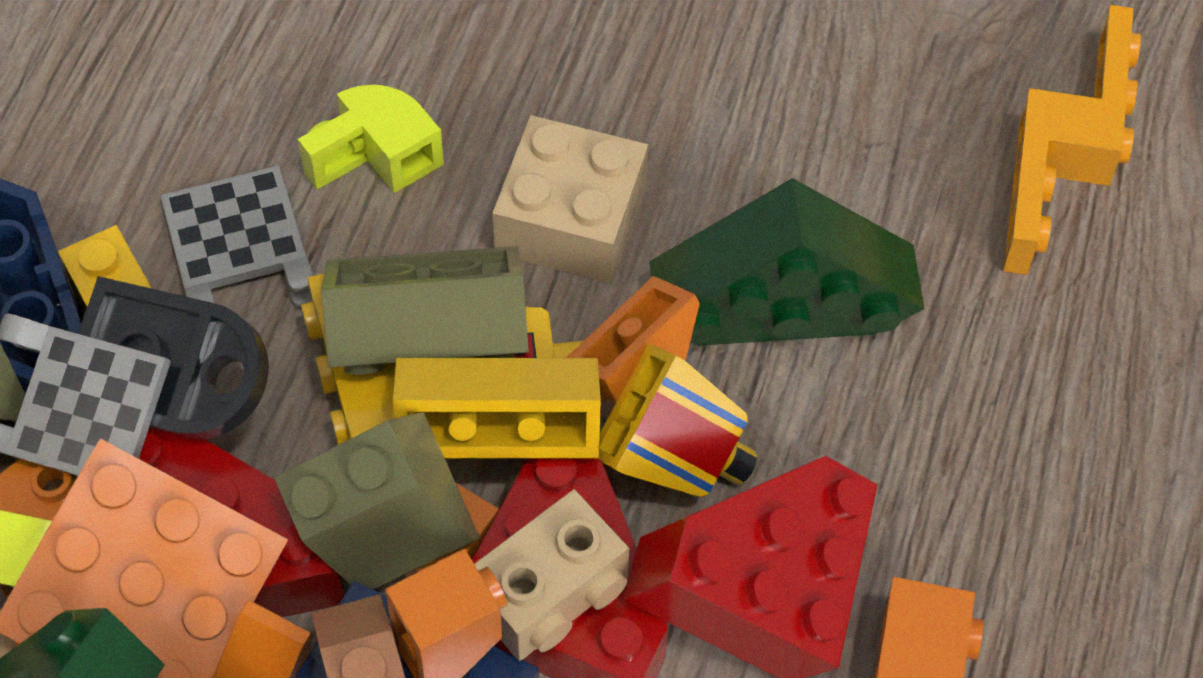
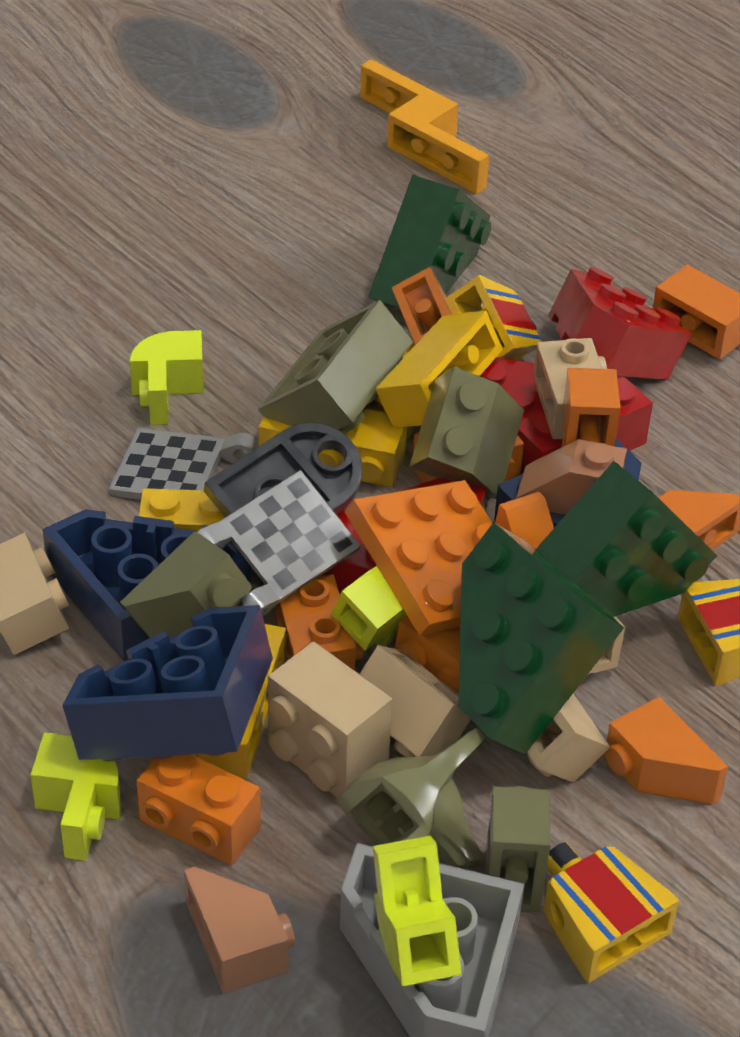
camera: 60 degrees left, 15 degrees down
tan brick [492,115,649,284] -> none

